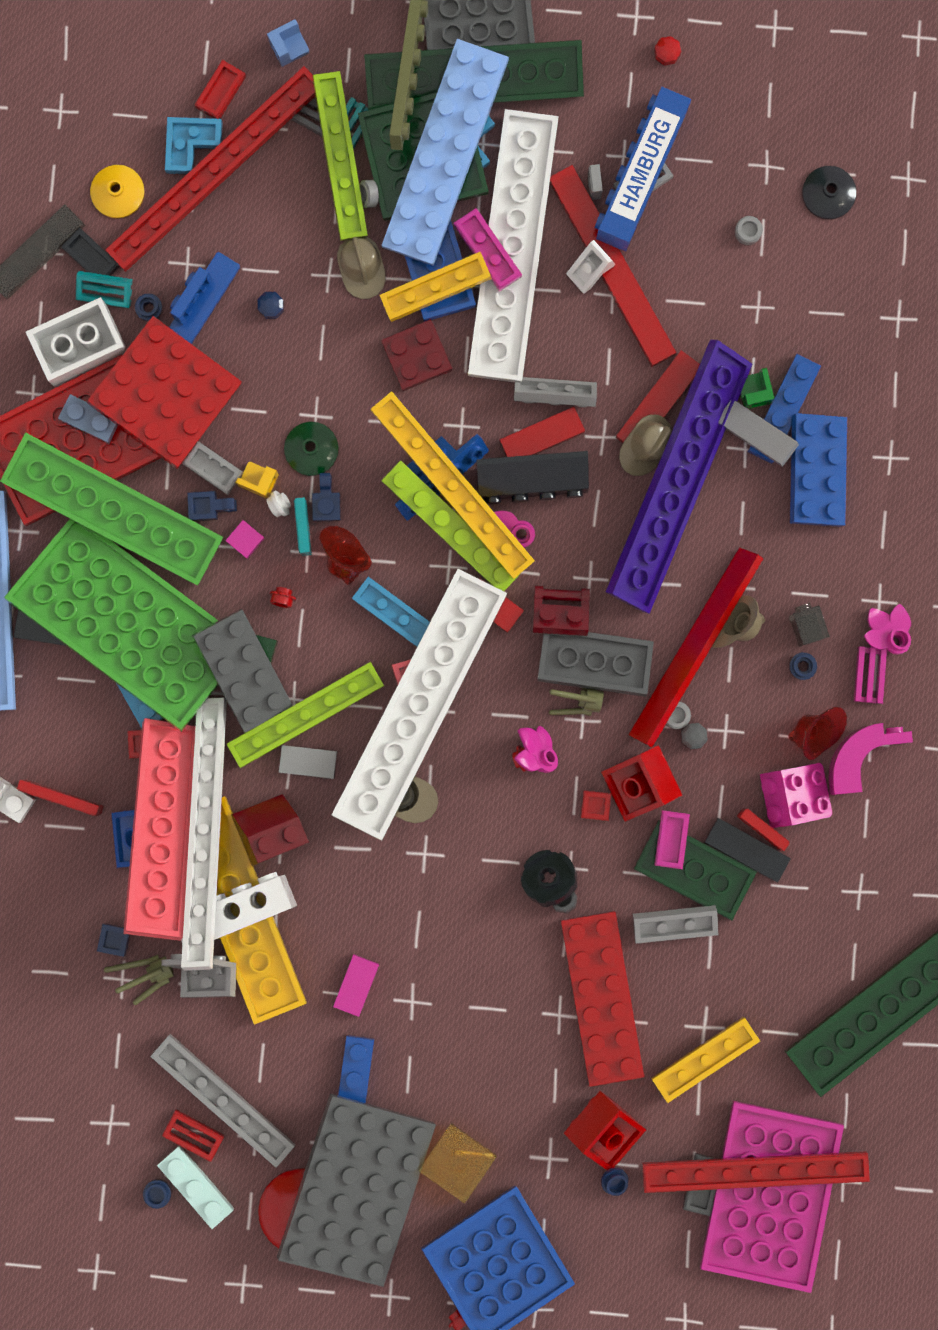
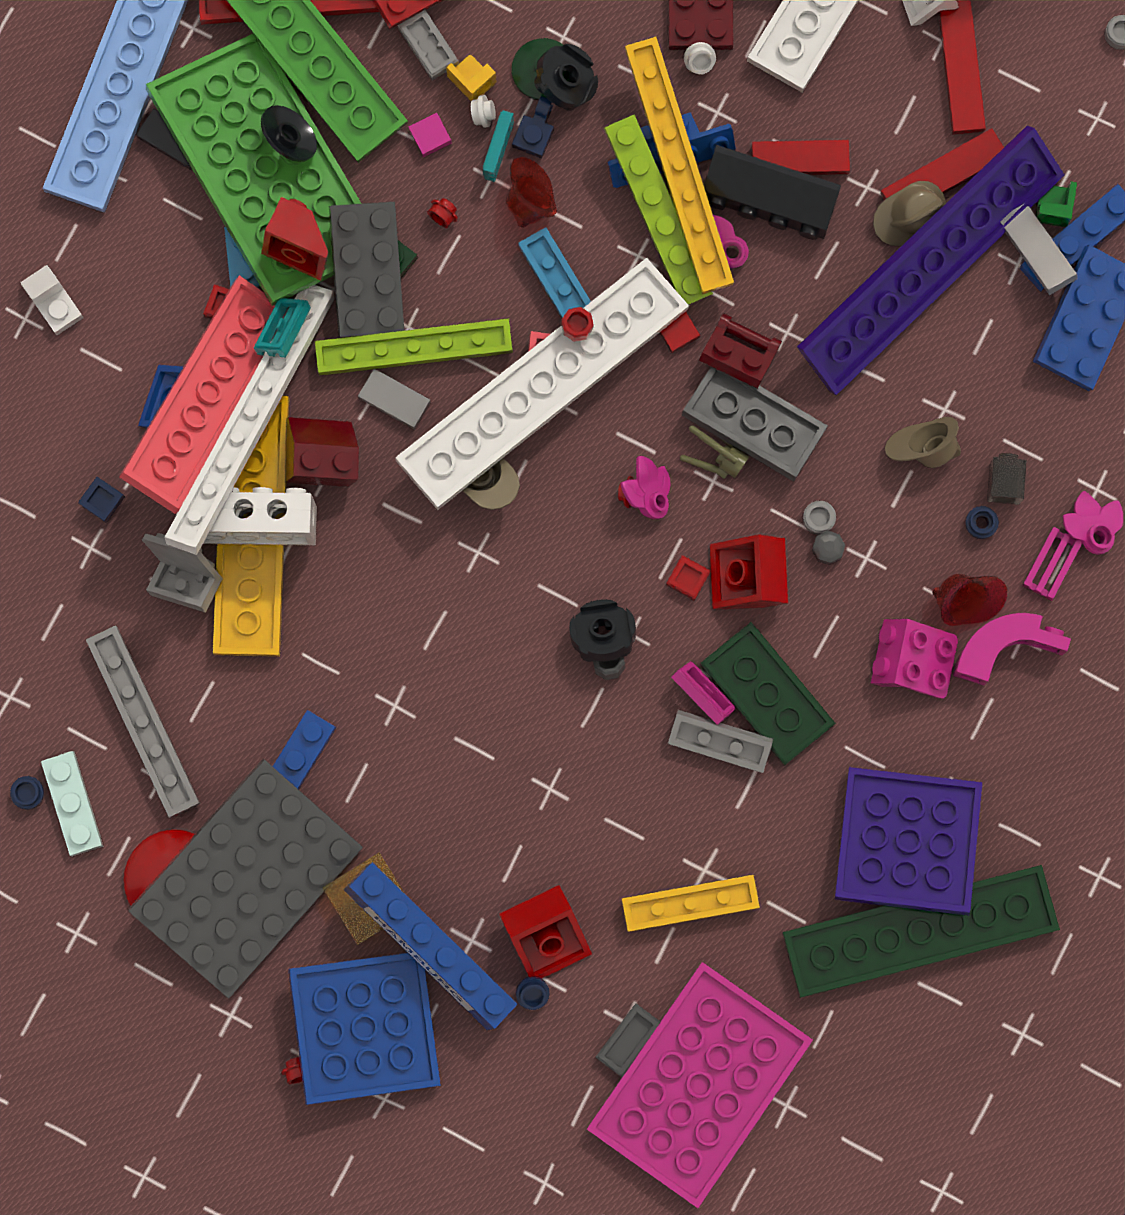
camera: 25 degrees right, 5 degrees down
red tile [17,780,104,816] -> none
olive plant [104,954,174,1005] -> none
red tile [162,1110,225,1162] -> none
dark blue plate [187,491,237,521] -> none
dark pink tile [333,954,379,1017] -> none
light grey plate [514,377,597,407] -> none
red plate [560,911,644,1087] -> none
red tile [629,547,763,748] -> none
red tile [642,1151,870,1193] -> none
dark pink tile [654,810,690,869] -> none
black tile [704,818,791,883] -> none
red tile [737,808,790,851] -> none
none -> teal tile [254,298,311,358]
none -> black dish [261,105,317,162]
none -> red slope [261,197,329,281]
none -> blue brick [343,862,517,1030]
none -> black plate [534,44,598,111]
none -> red tile [561,307,594,342]
none -> dark pink tile [671,661,736,725]
none -> white plate [684,42,716,74]
none -> dark purple plate [835,767,982,916]

